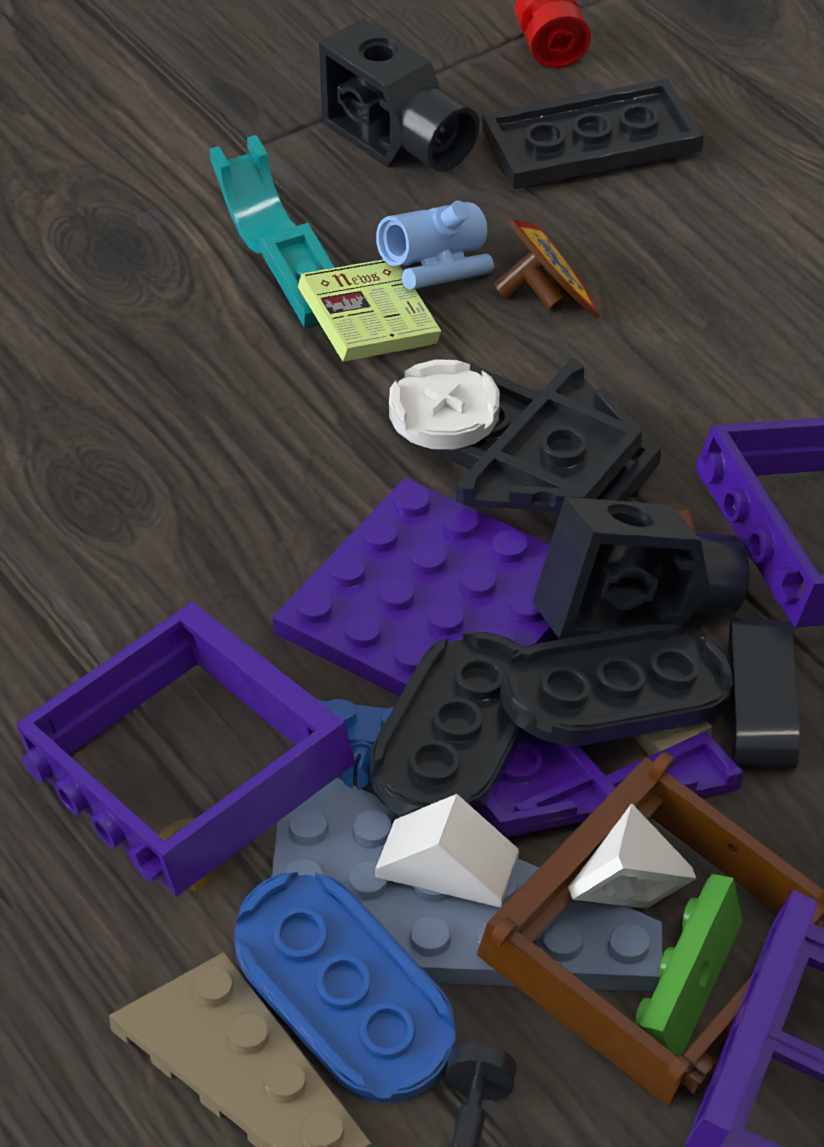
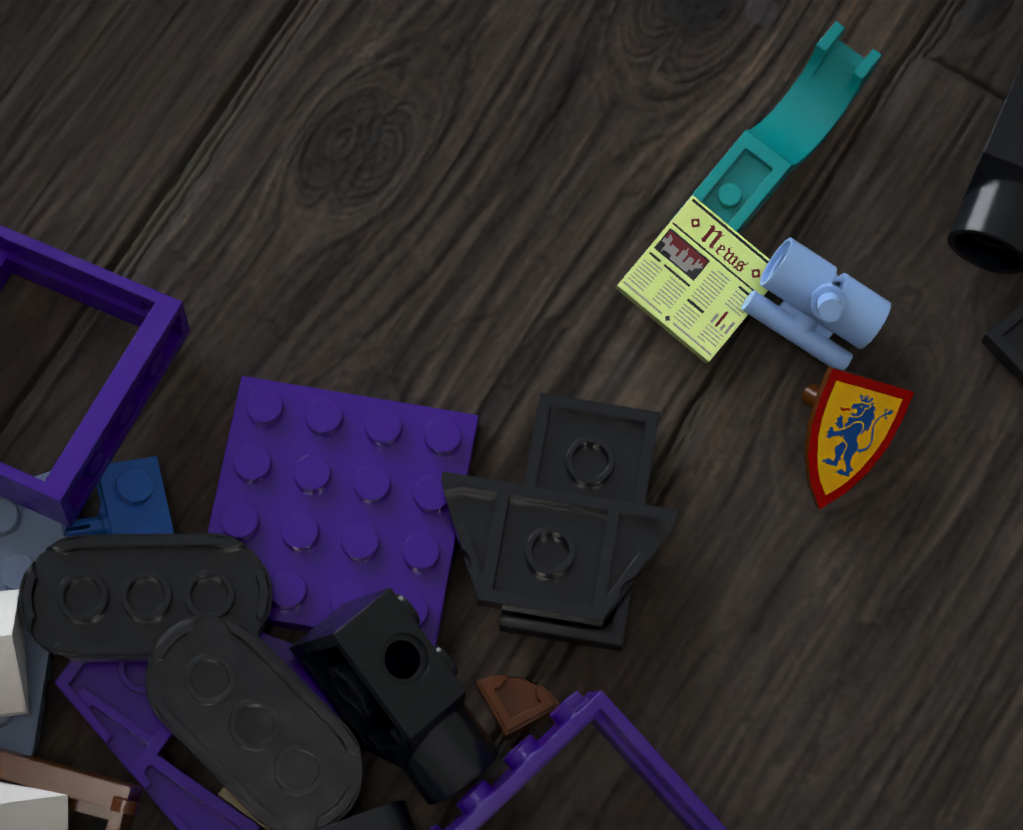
camera: 65 degrees right, 25 degrees up
white tile [389,360,499,450] -> none

